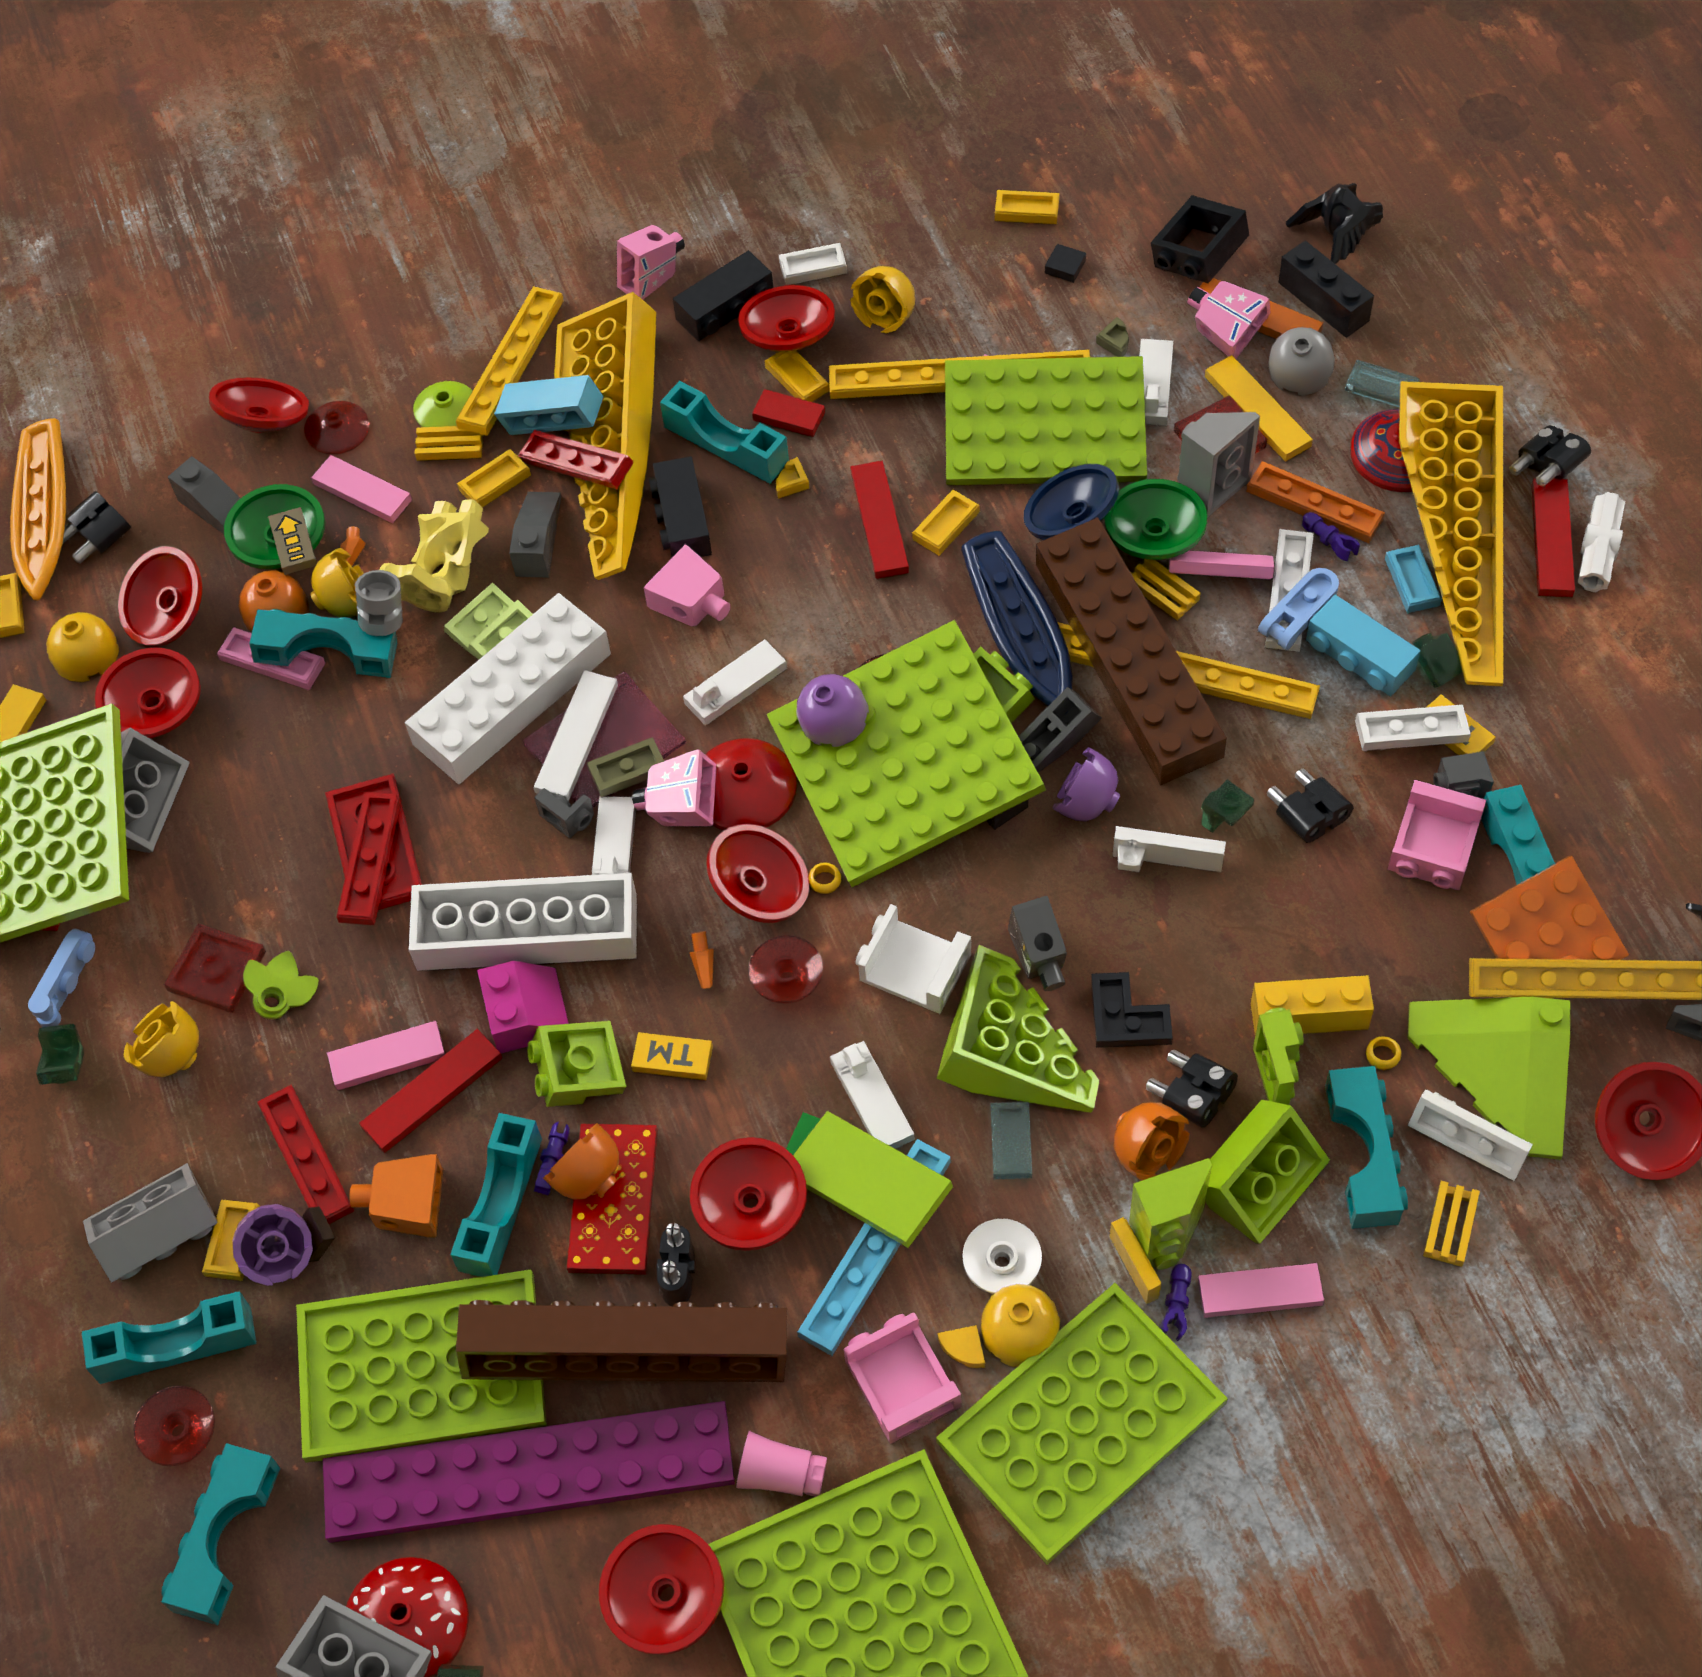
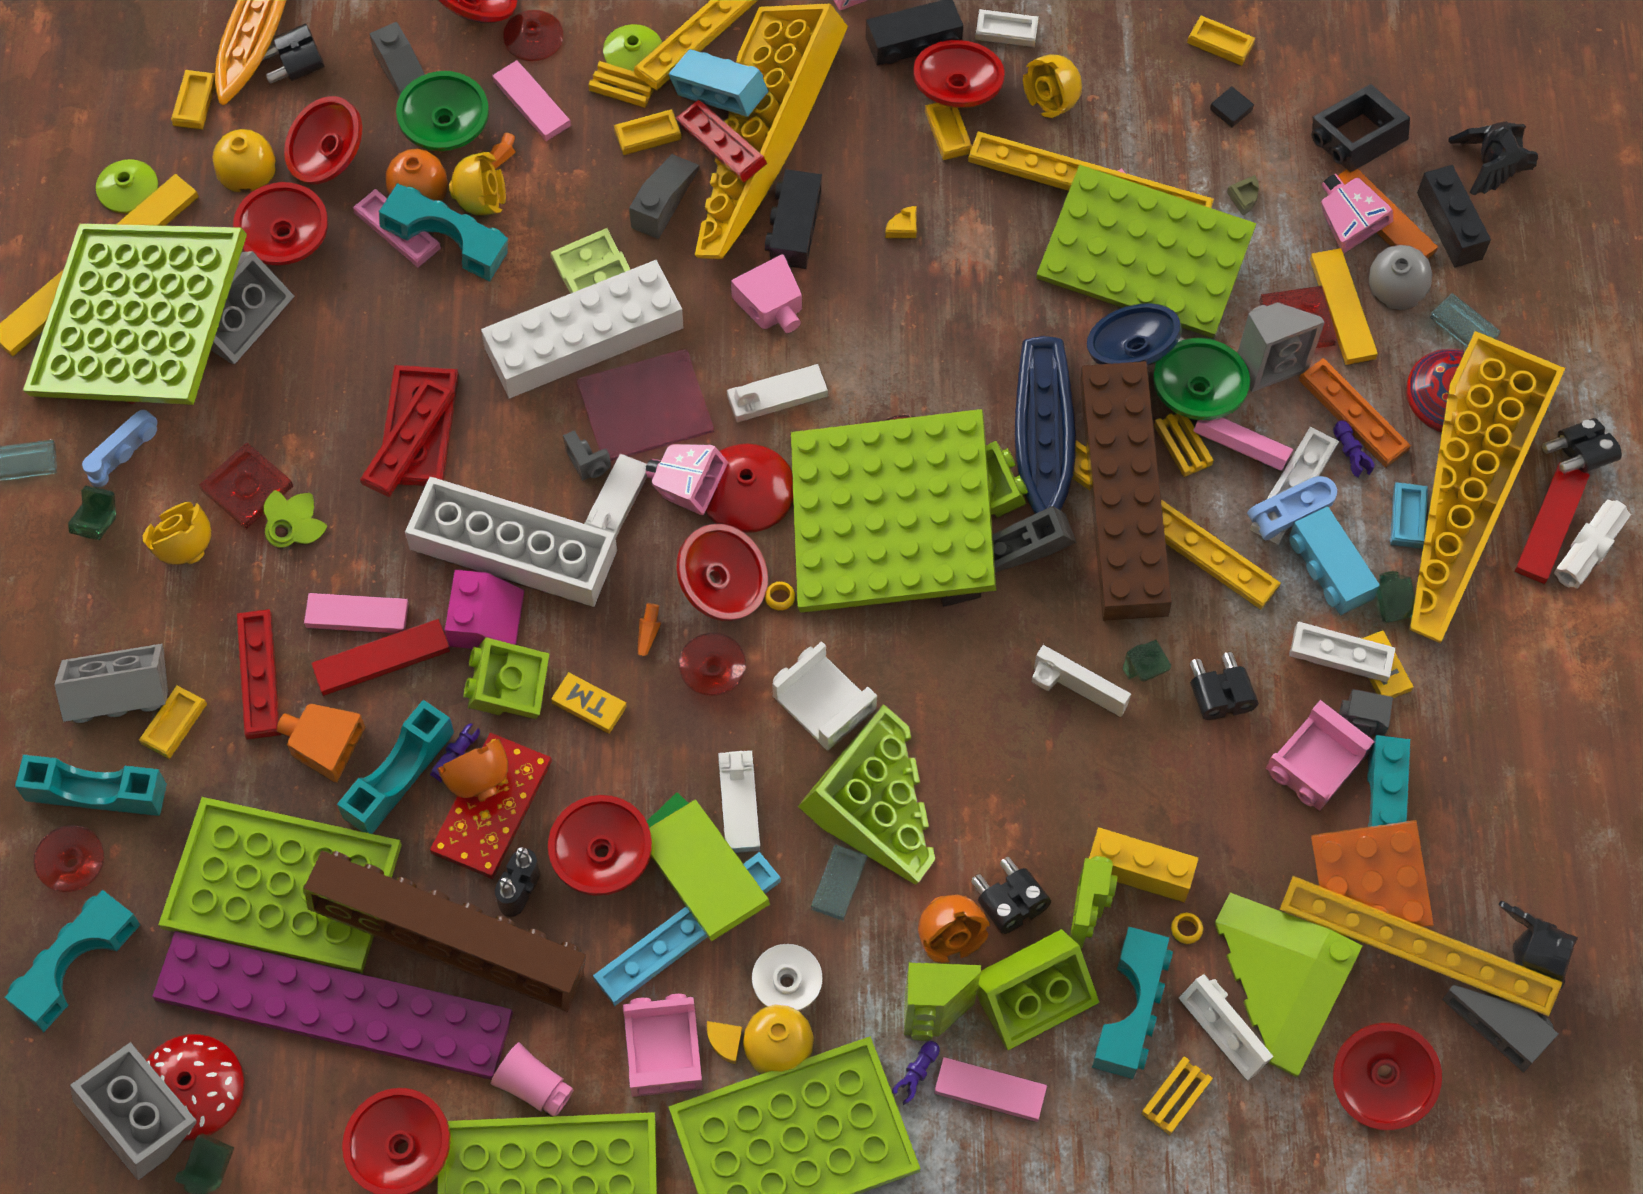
camera: 15 degrees right, 5 degrees up
medium lavender cylinder [232,1204,313,1286] -> none
dark tan tile [268,507,317,575] -> none
dark brown tile [302,1207,335,1263] -> none
light grey wheel [355,570,403,636] -> none
light yellow hips [379,499,489,612] -> none
white tile [534,670,618,802] -> none
olive plate [587,737,664,798] -> none
teal arch [660,380,789,484] -> none
red tile [752,389,825,437] -> none
medium lavender cylinder [796,674,869,747] -> none
red tile [850,460,909,579] -> none
yellow tile [912,490,980,556] -> none
dark grey torso [1008,896,1067,991] -> none
medium lavender cylinder [1053,747,1120,821] -> none
black plate [1091,972,1173,1048] -> none
yellow tile [1110,1217,1161,1304] -> none
white hinge [1139,339,1173,426] -> none

